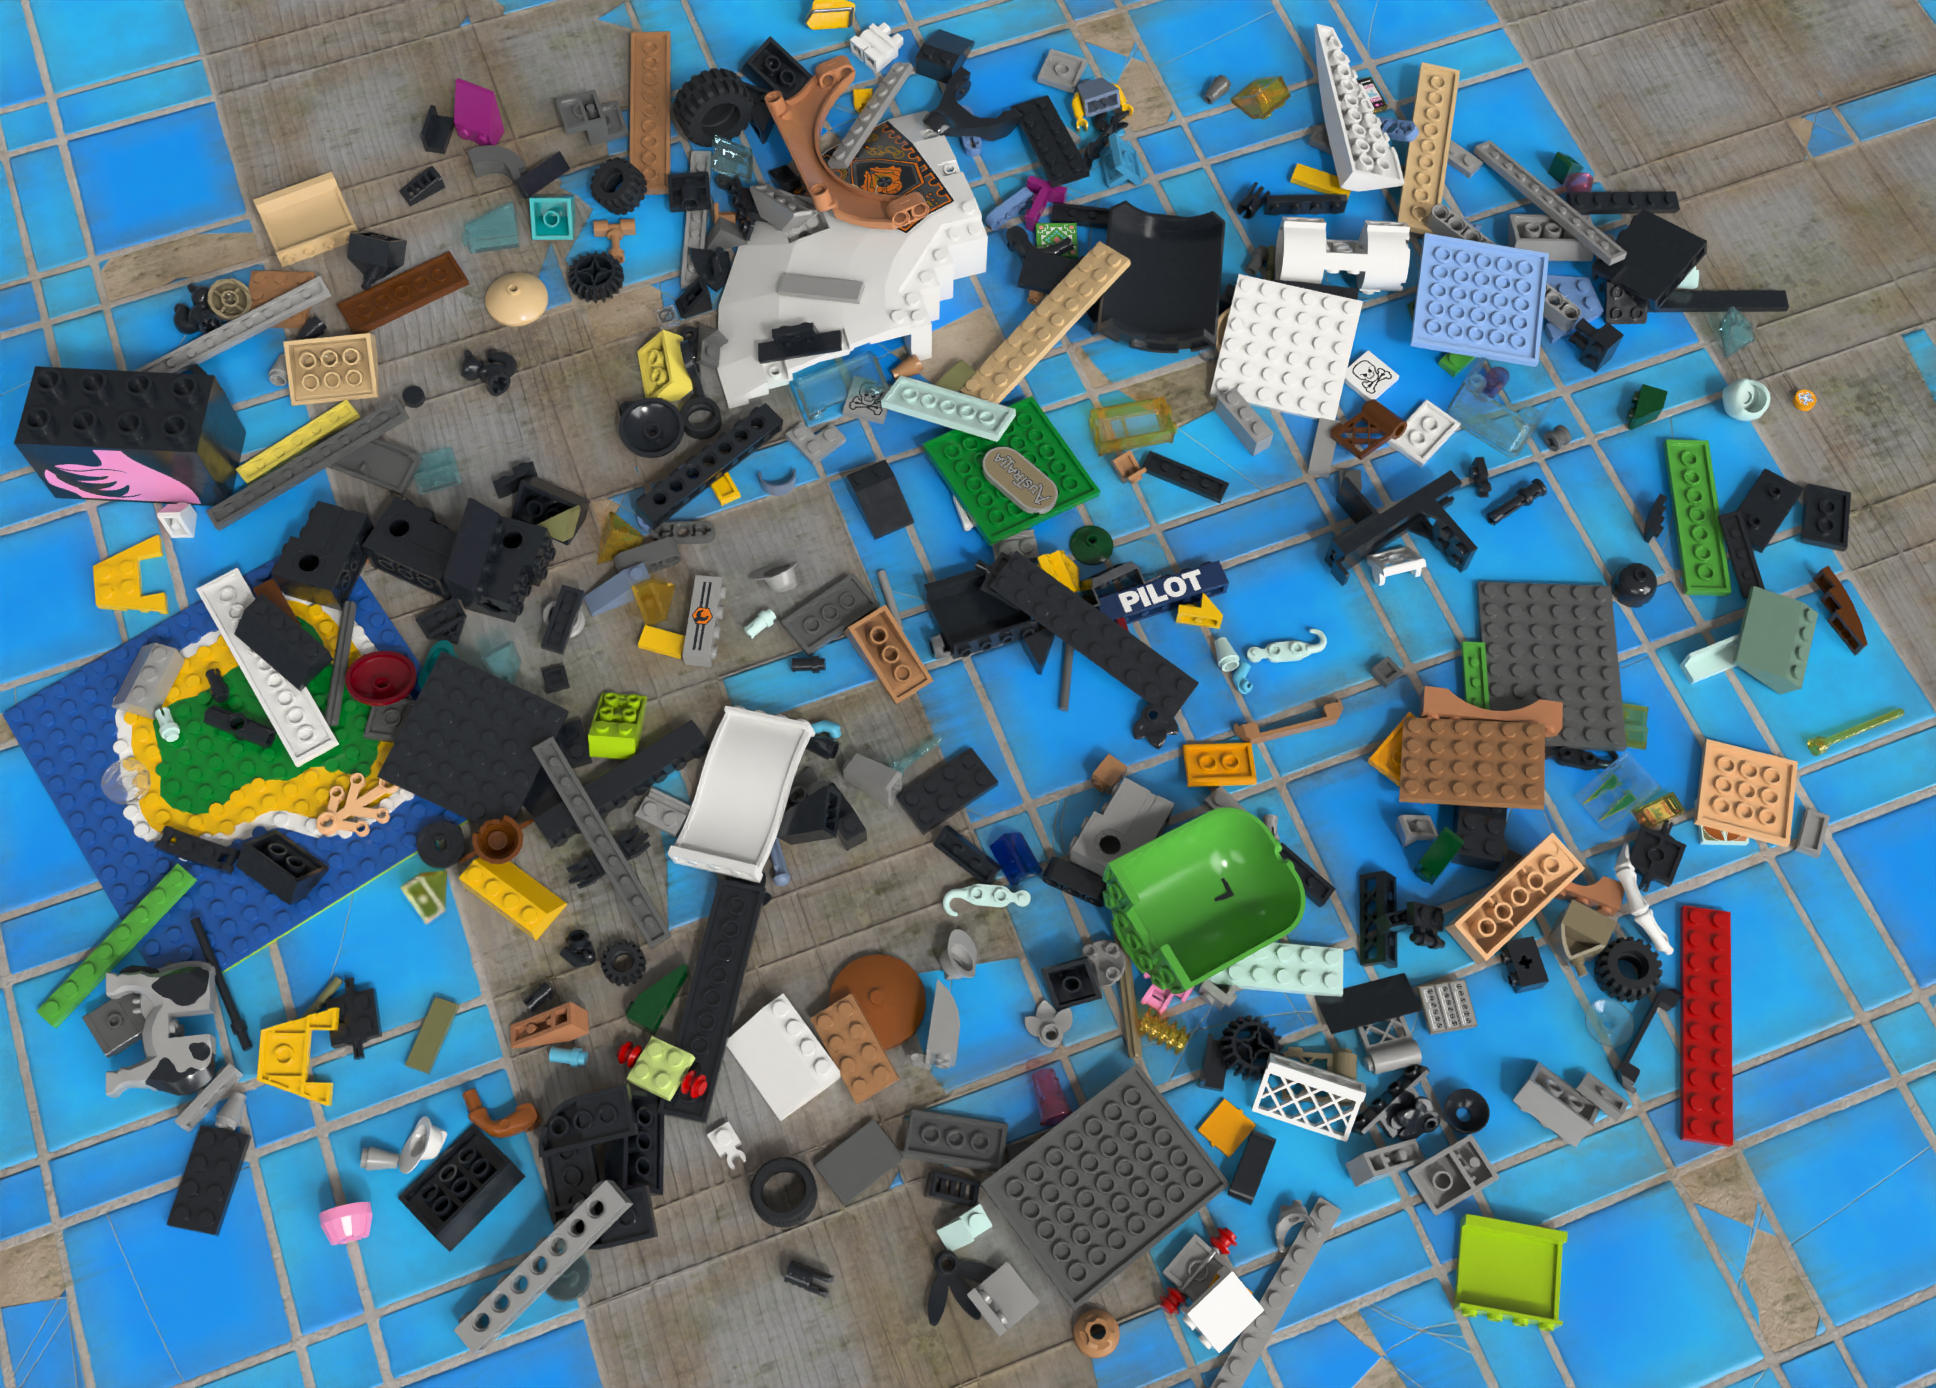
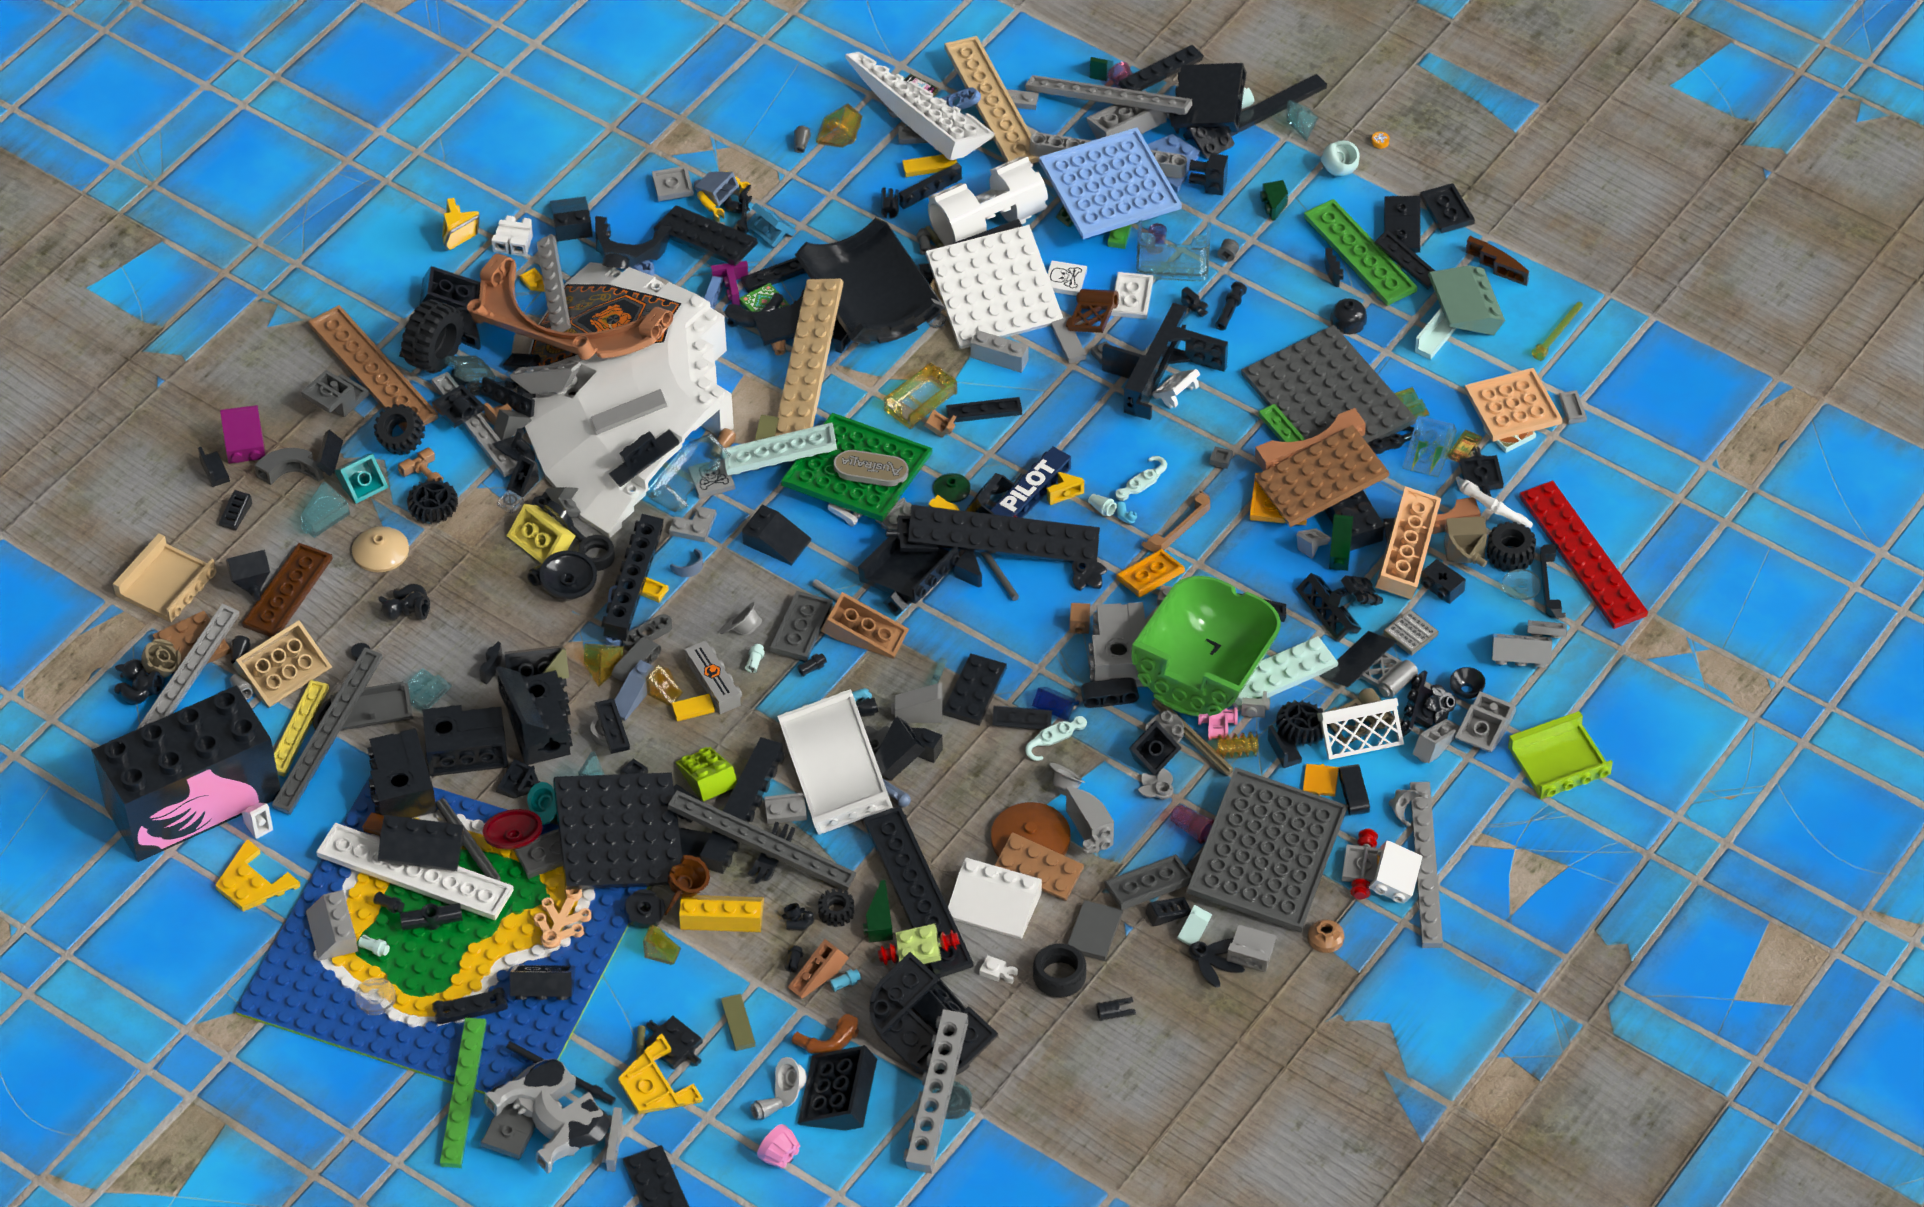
camera: 30 degrees left, 15 degrees down
light grey cone [215,1092,247,1131] -> none

